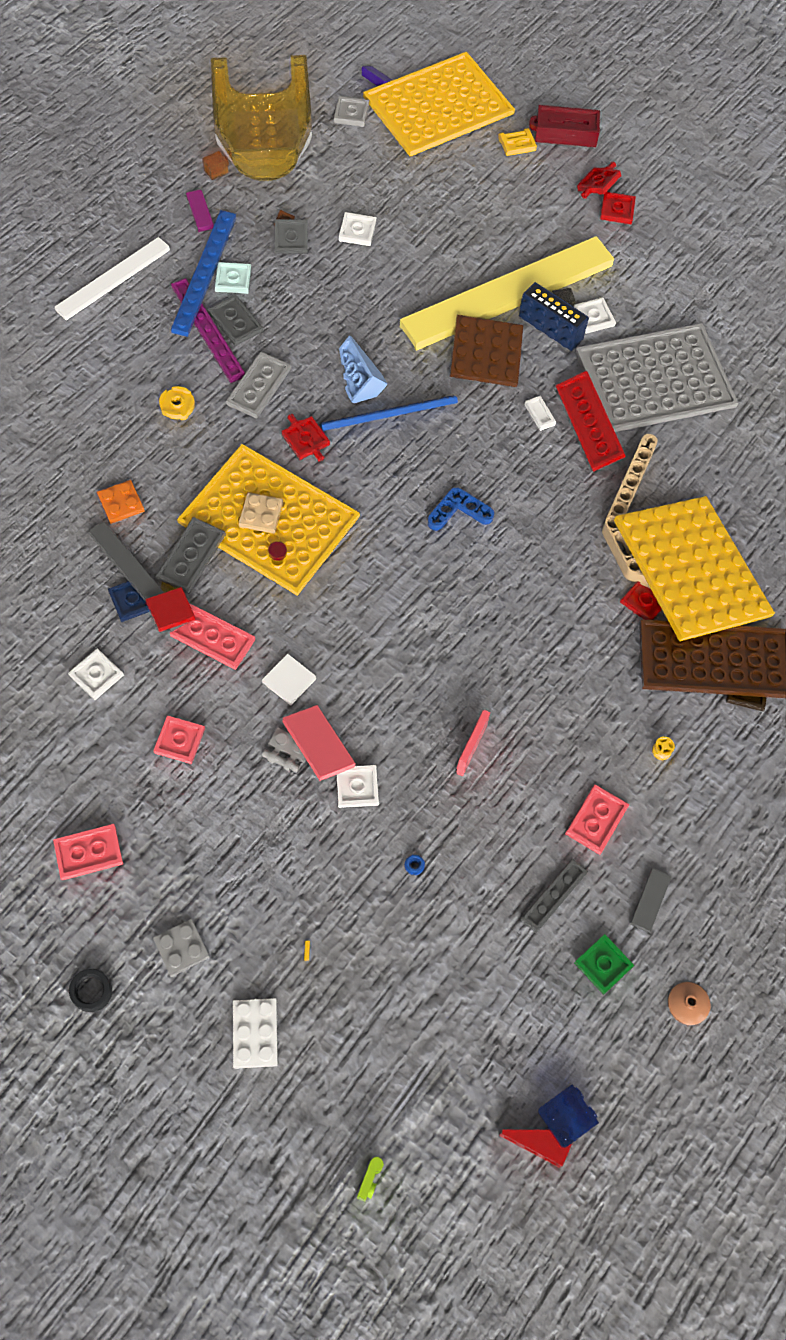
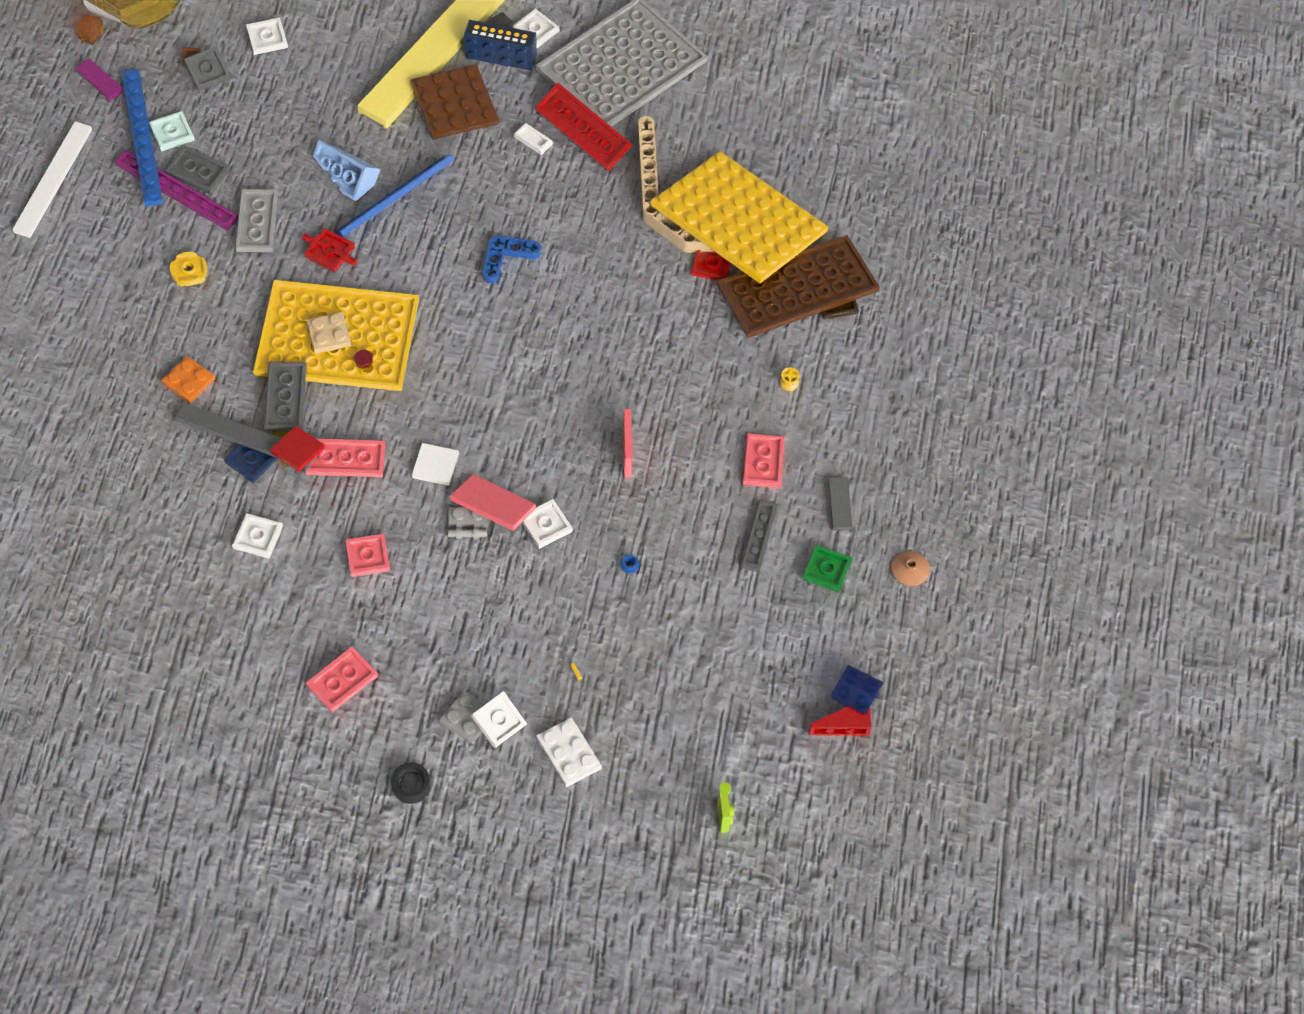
camera: 25 degrees left, 5 degrees down
none -> white plate [471,691,527,748]

